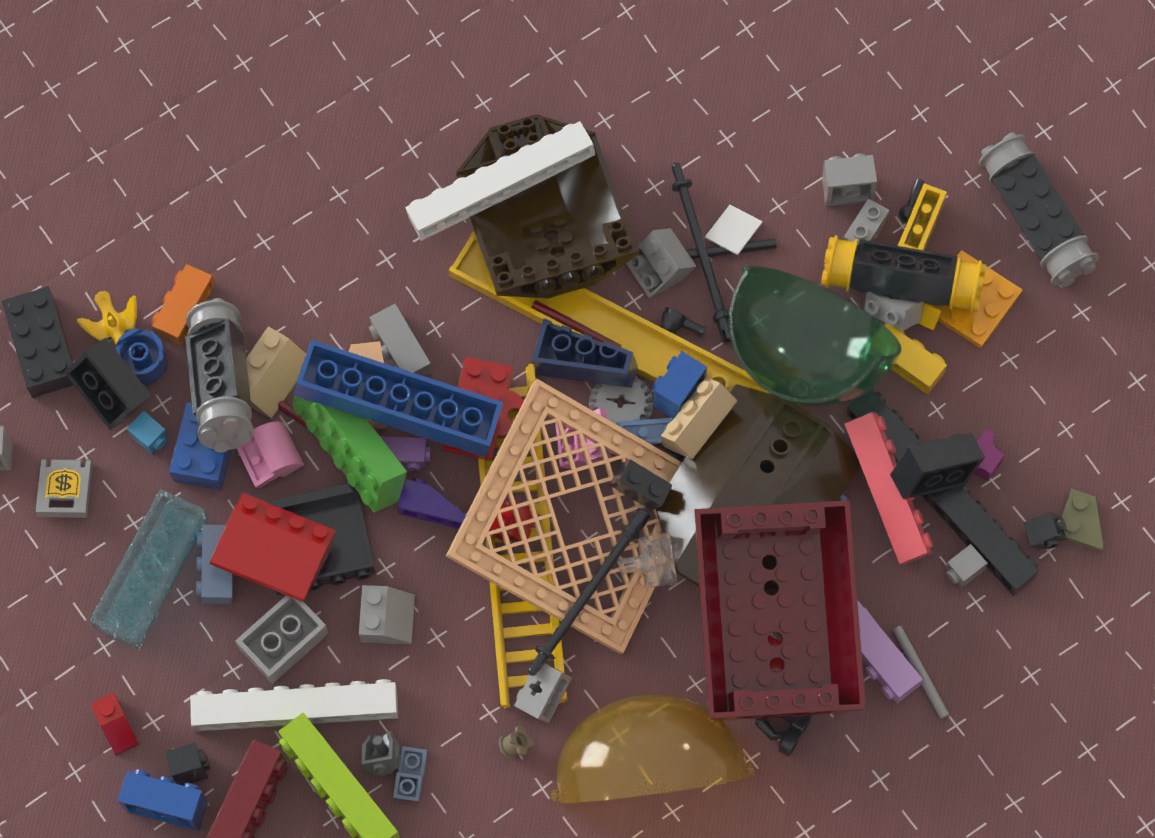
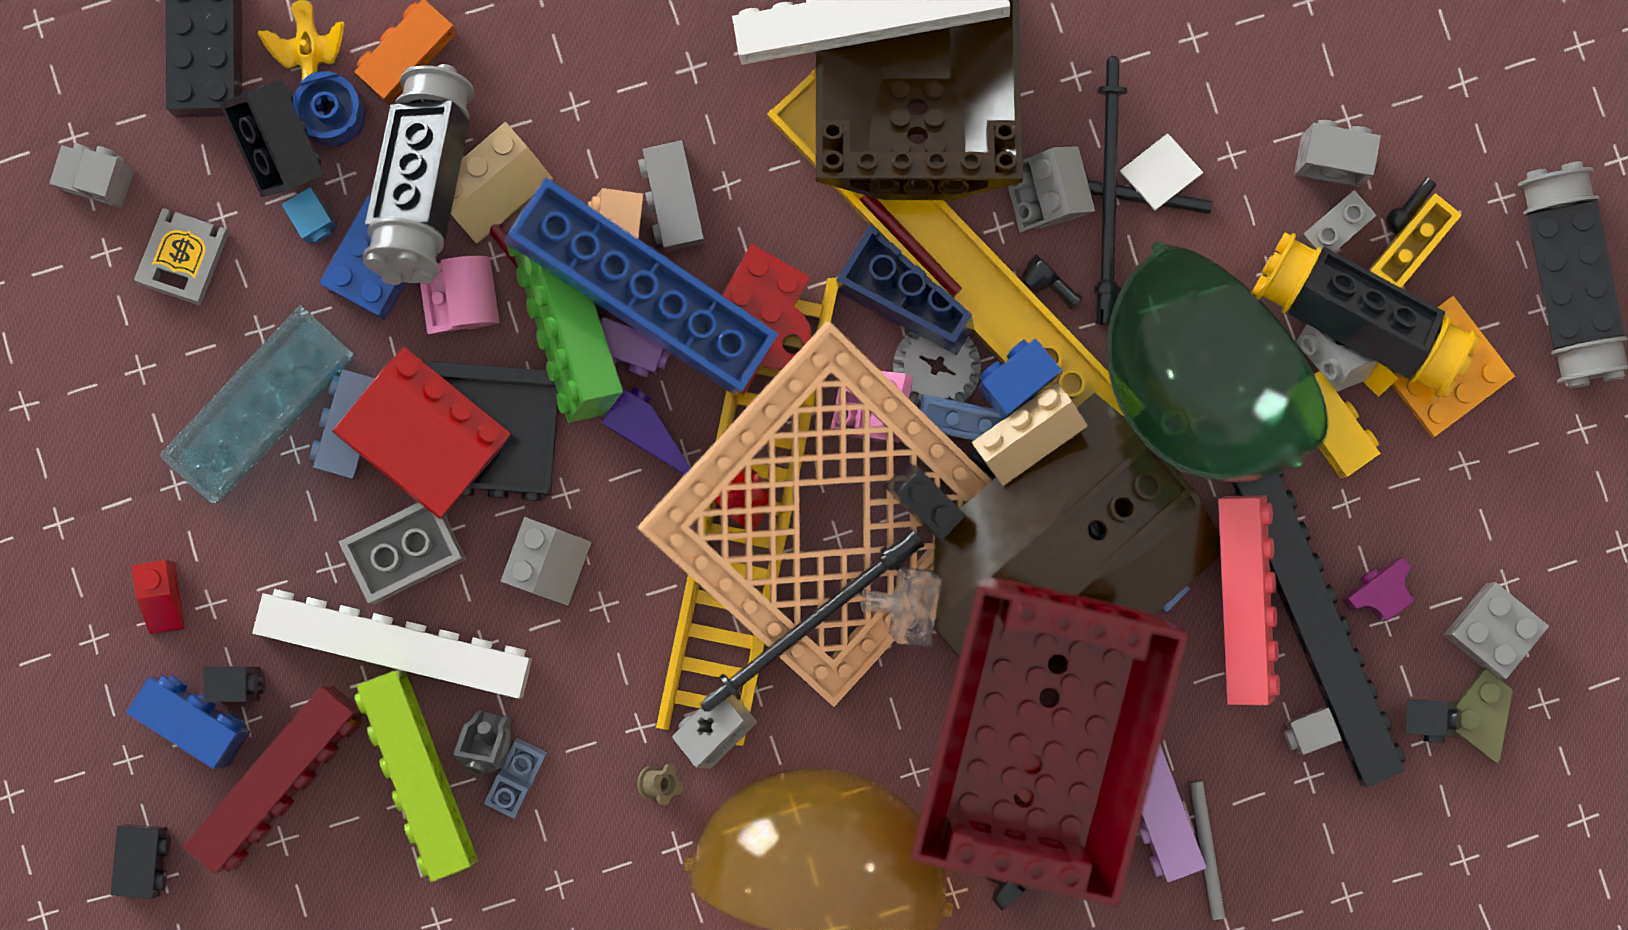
camera: 15 degrees right, 15 degrees up
black brick [890,433,985,500] -> none
none -> light grey brick [1443,582,1549,679]

